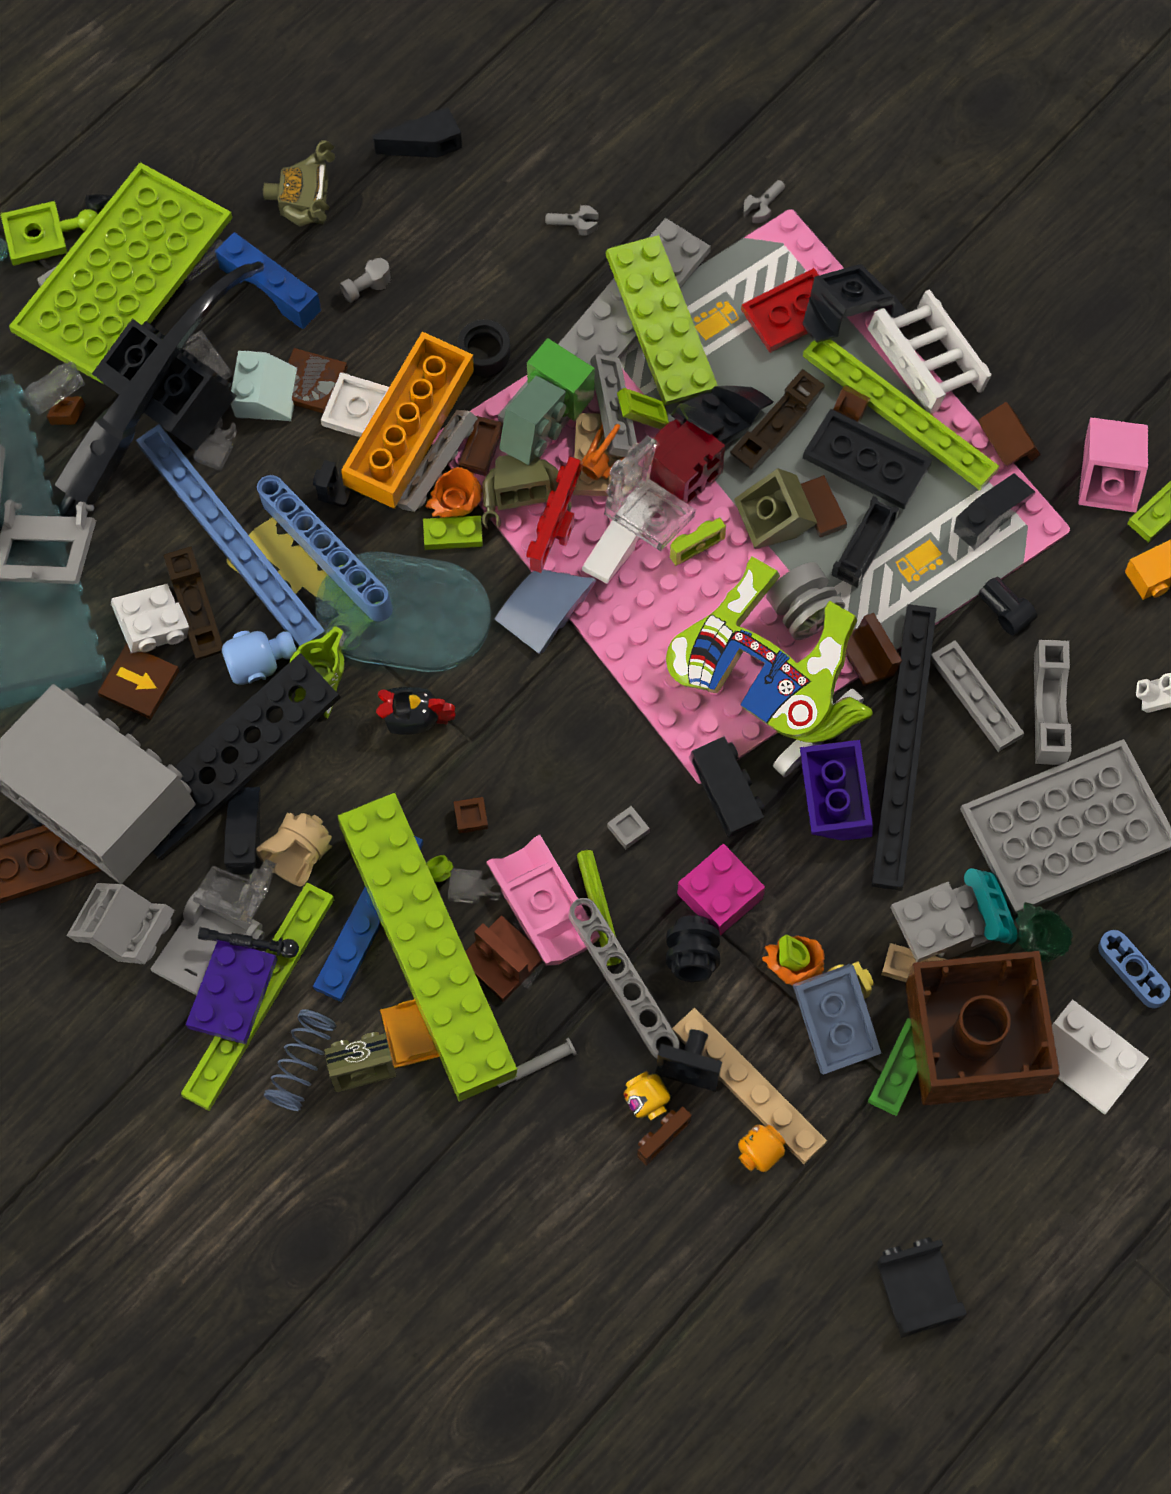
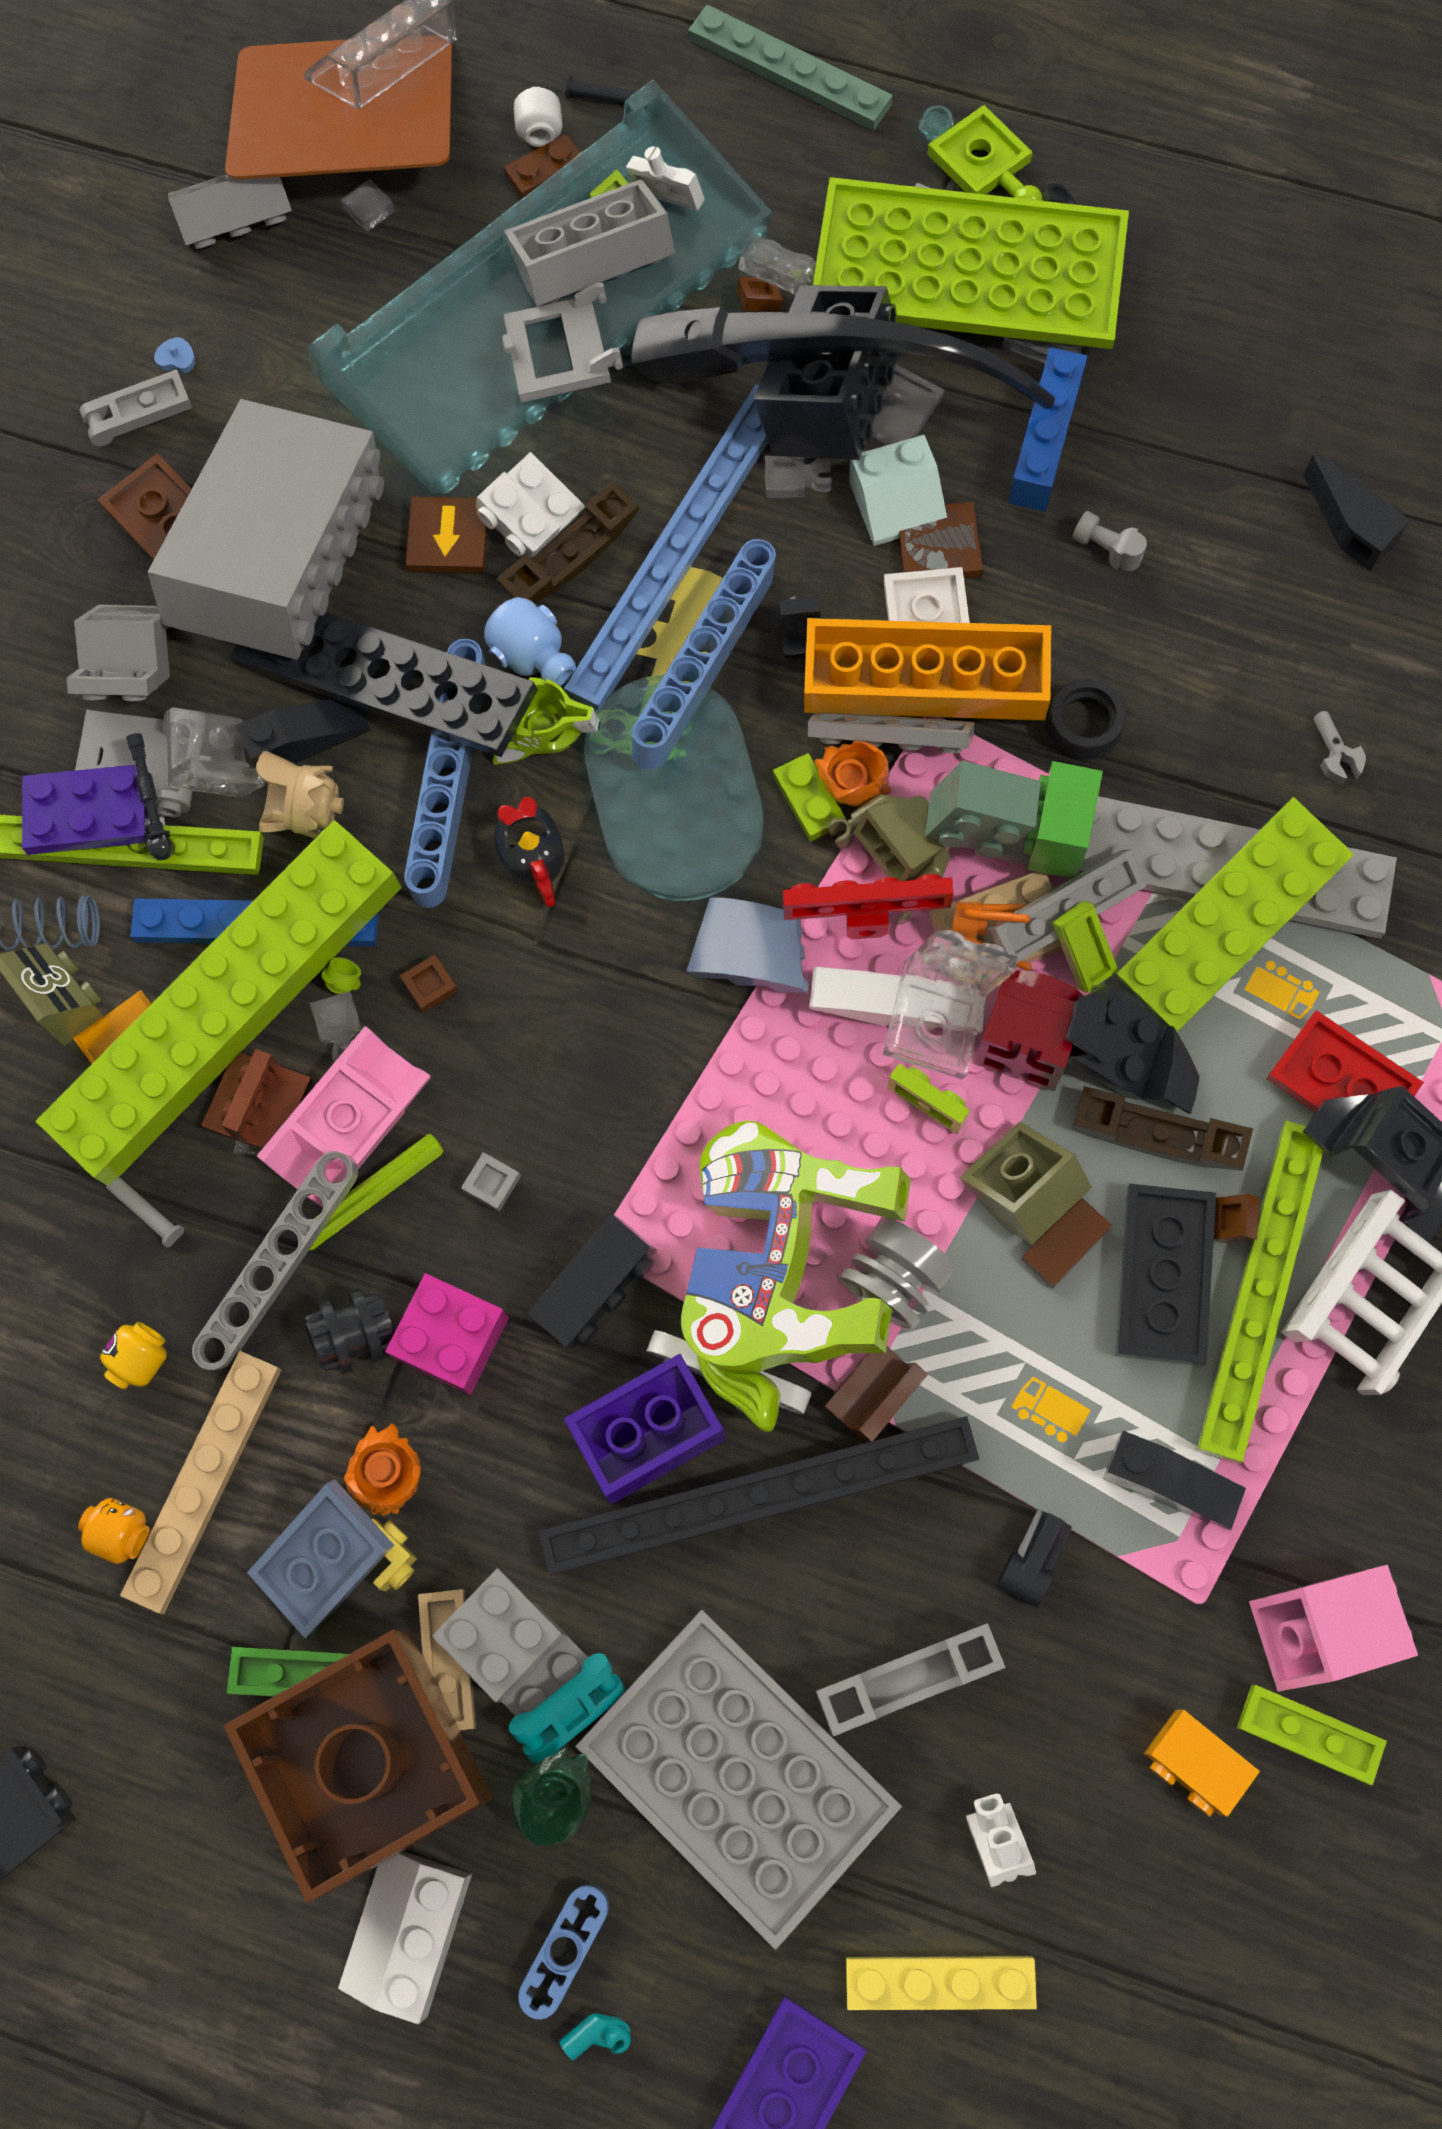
camera: 70 degrees right, 5 degrees up
olive torso [263,140,335,227] -> none
reddish brown tile [459,415,503,476] -> none
reddish brown plate [637,1107,692,1166] -> none
black tile [656,1029,723,1092] -> none
lime tile [779,934,810,972] -> none
black container [832,496,899,588] -> none
light grey plate [931,640,1024,752] -> none
reddish brown panel [978,401,1041,467] -> none
none -> medium blue beam [405,639,486,908]

